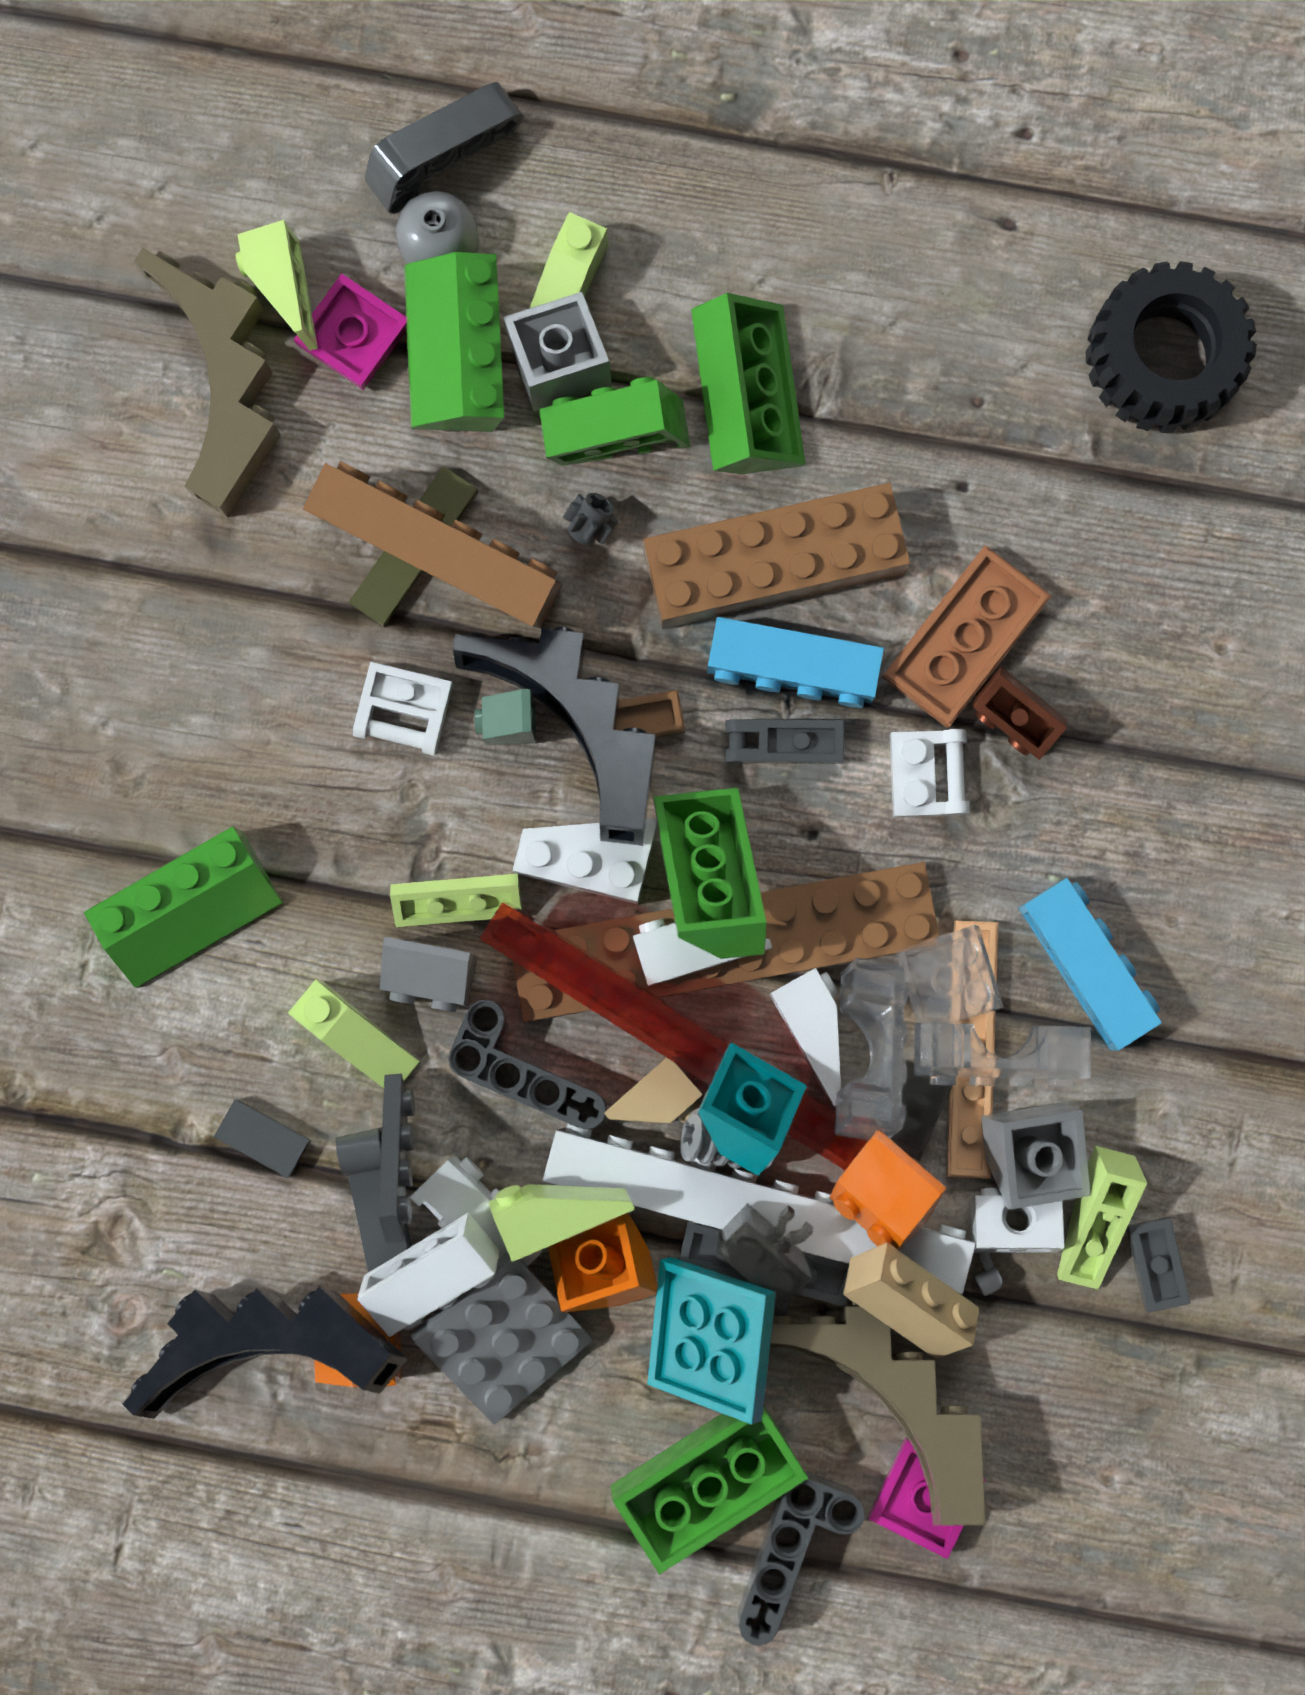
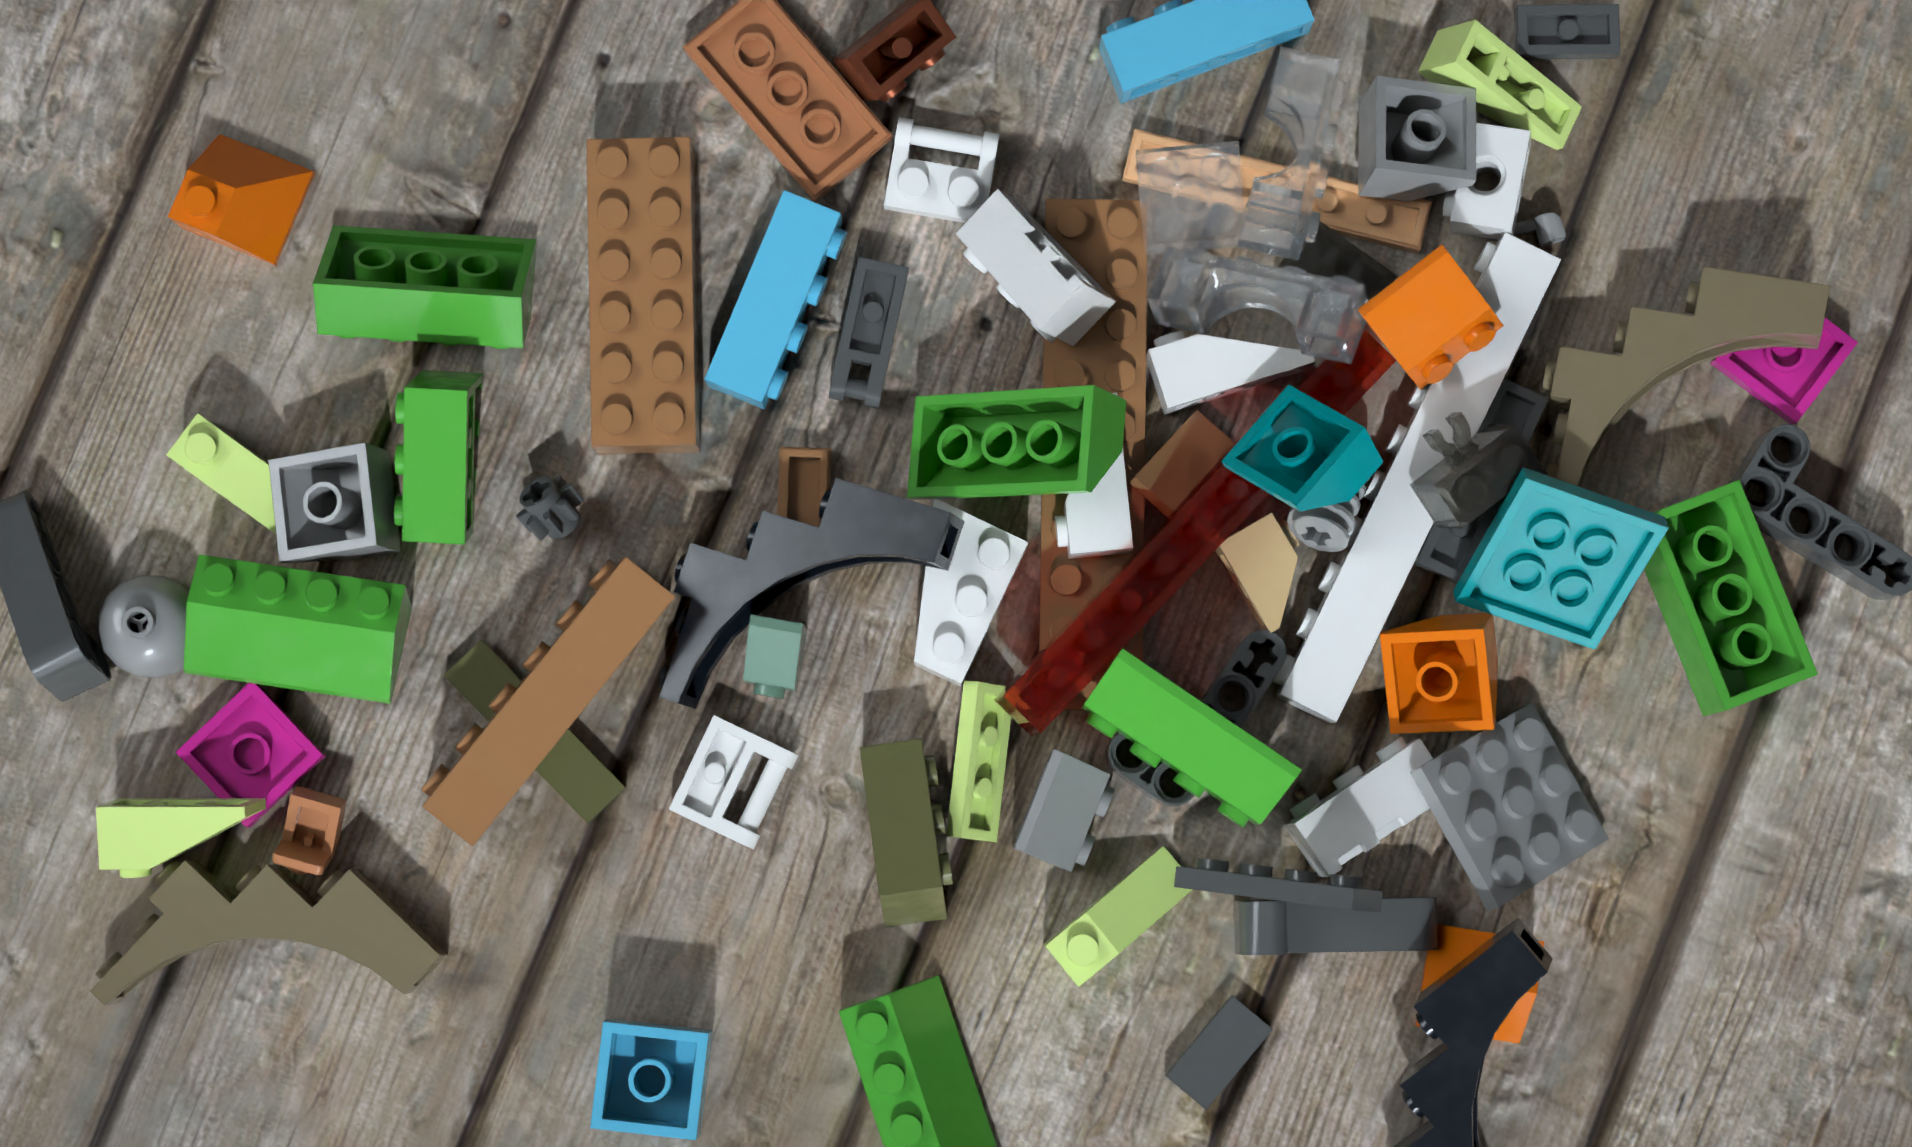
camera: 85 degrees left, 0 degrees up
white brick [357,1212,500,1337] -> none
yellowish green slope [488,1184,635,1262] -> none
tan brick [843,1243,979,1359] -> none
none -> orange slope [168,134,315,266]
none -> nougat bracket [272,786,347,875]
none -> medium azure brick [590,1019,713,1140]
none -> olive wedge [859,738,953,927]
none -> white wedge [956,189,1116,346]
none -> bright green slope [1081,648,1302,828]
none -> medium nougat tile [1130,410,1235,517]

